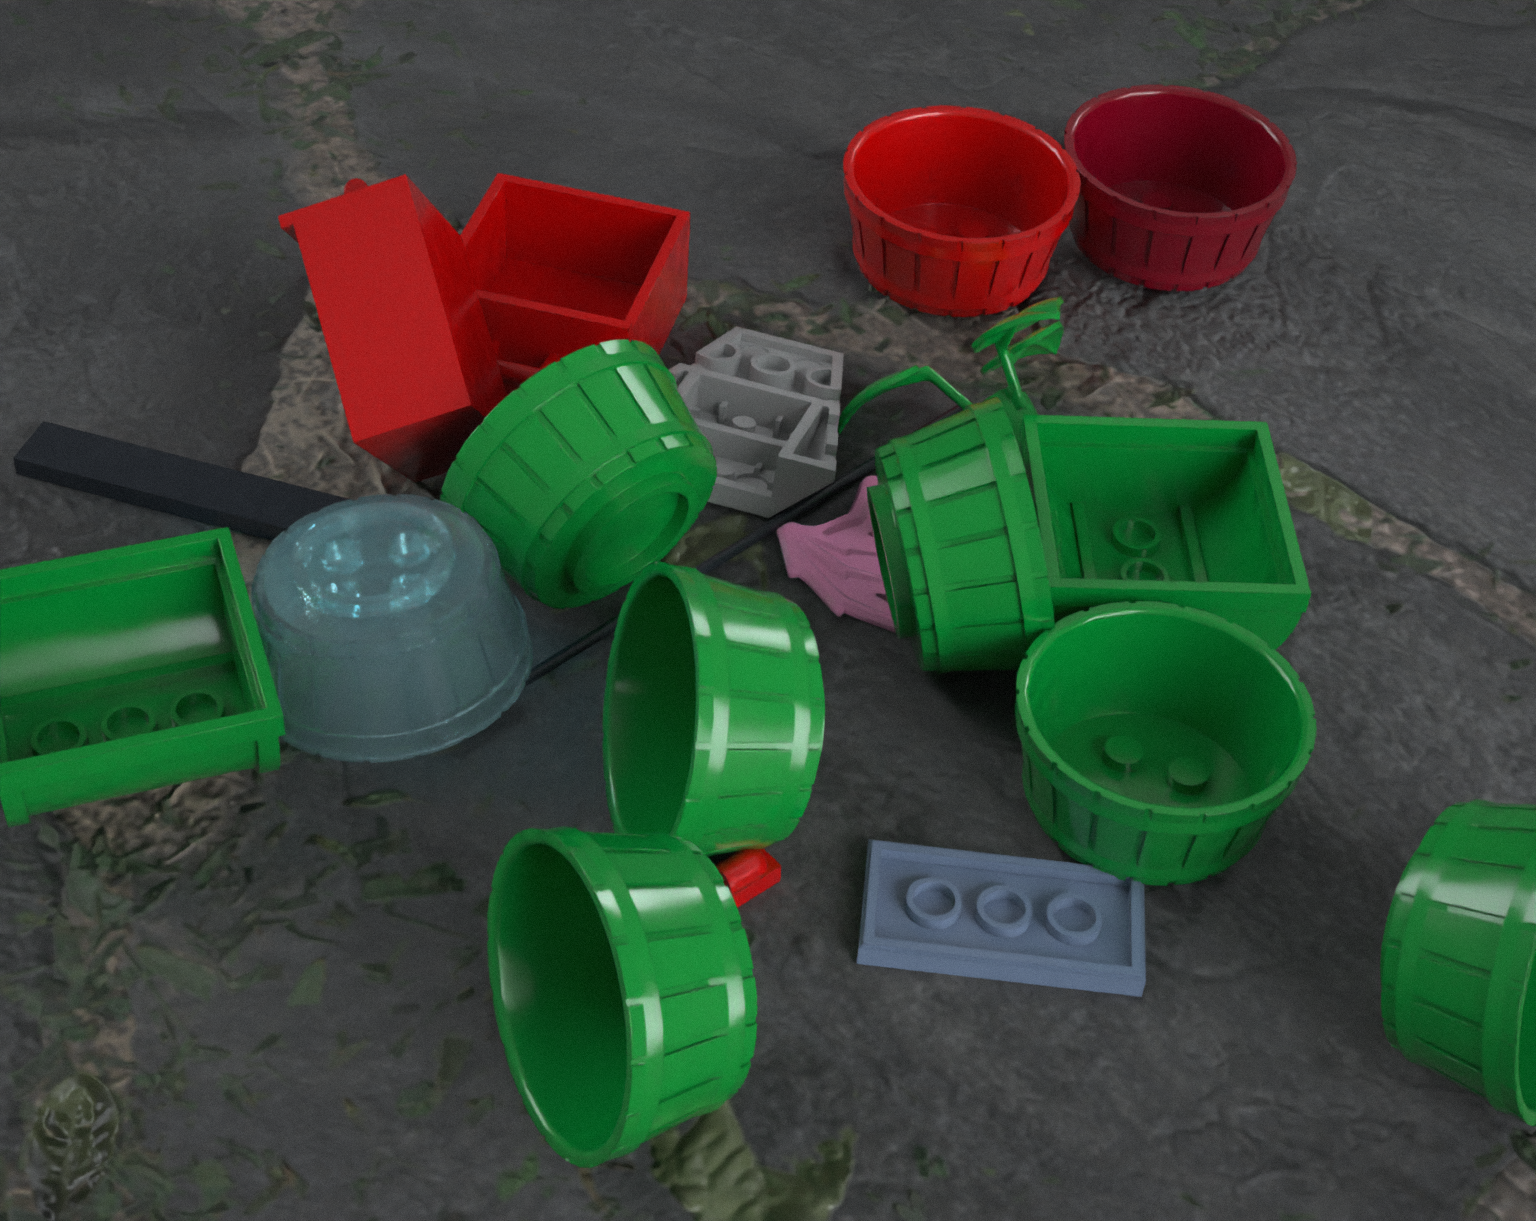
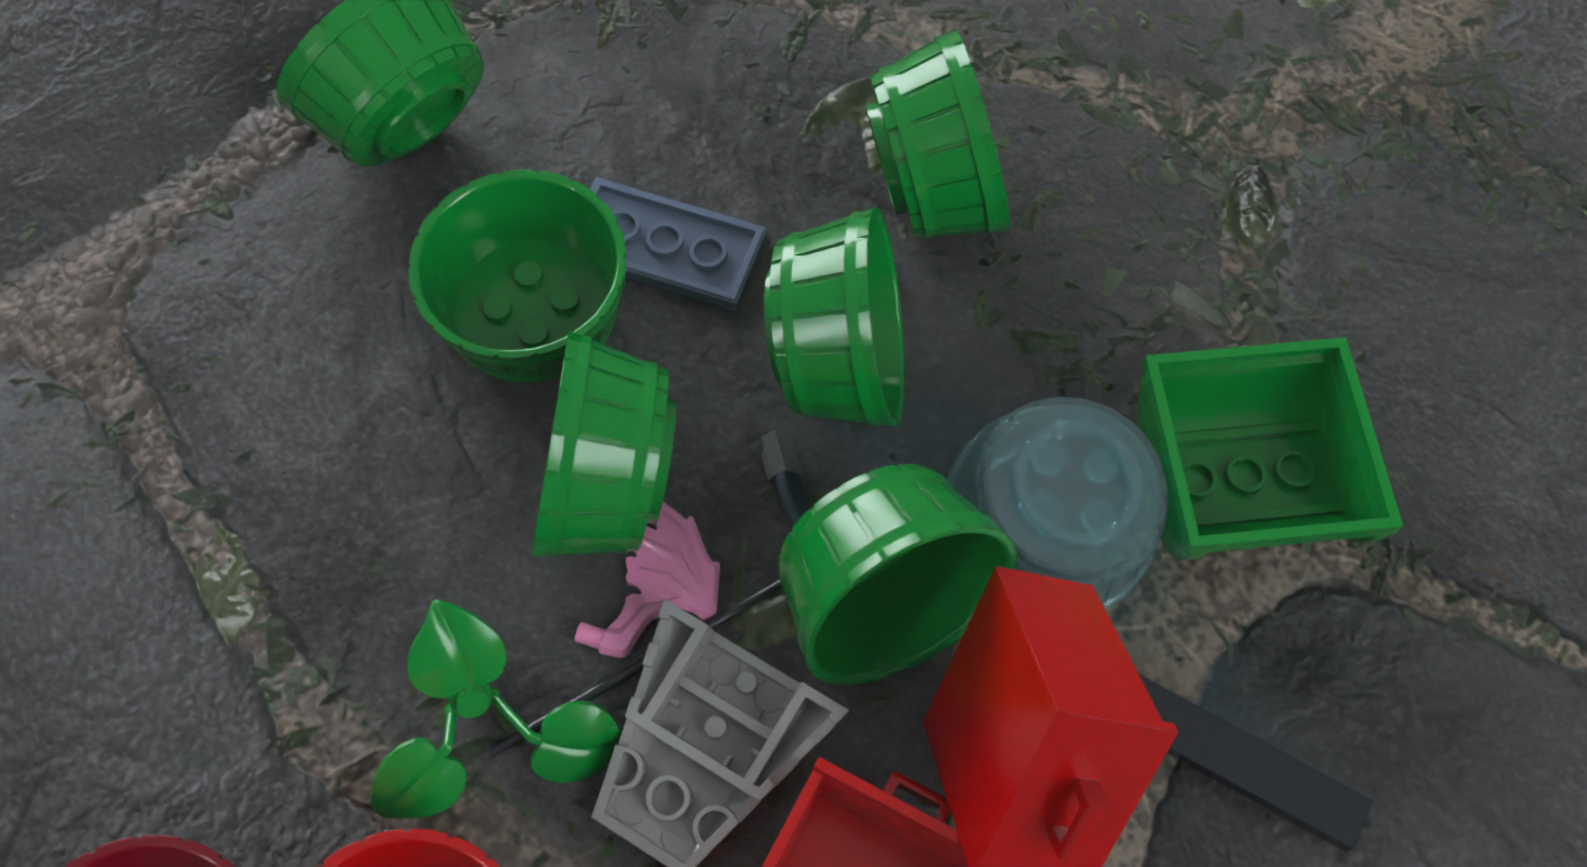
camera: 165 degrees left, 20 degrees up
green container [1019,414,1311,650] -> none

